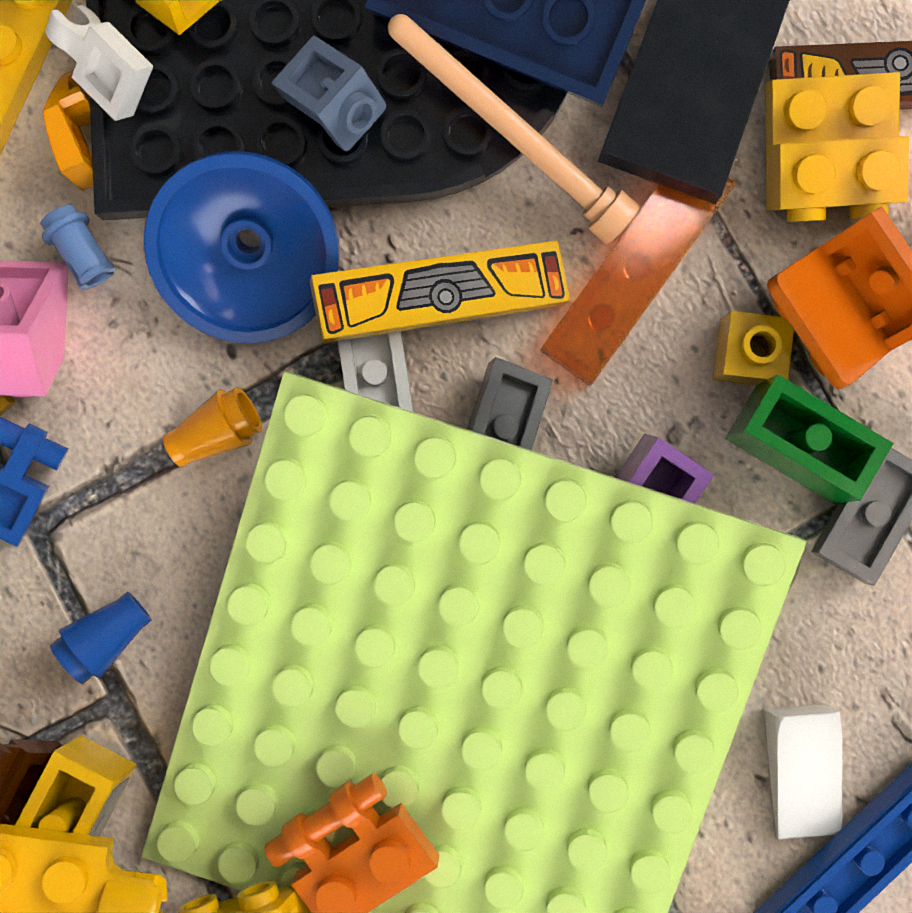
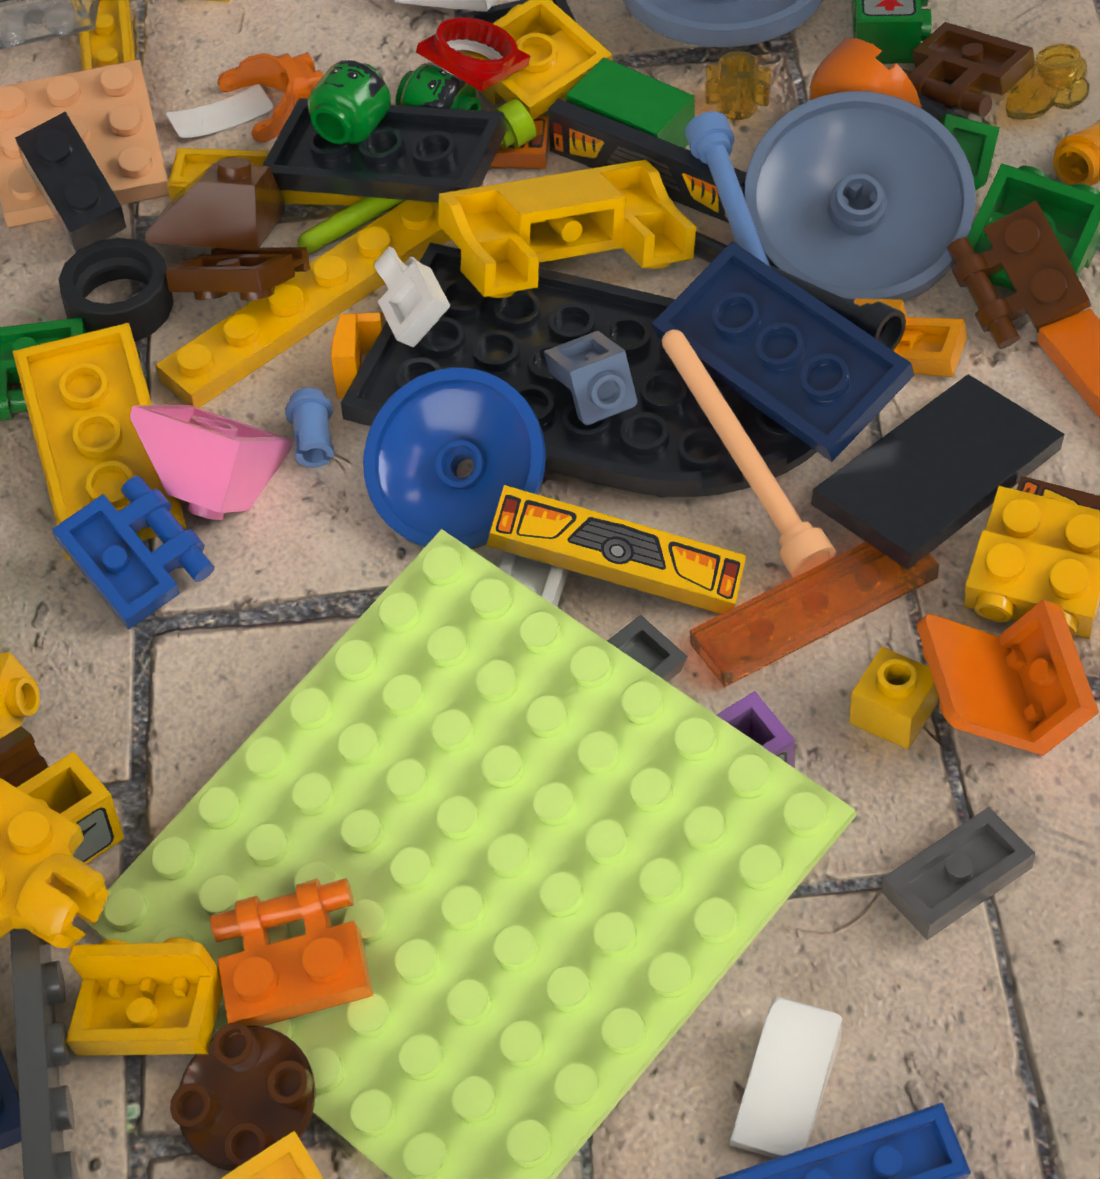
camera: 20 degrees right, 35 degrees down
blue cone [50,591,152,684] -> none
light orange cone [163,387,262,467] -> none
green brick [725,374,894,504] -> none

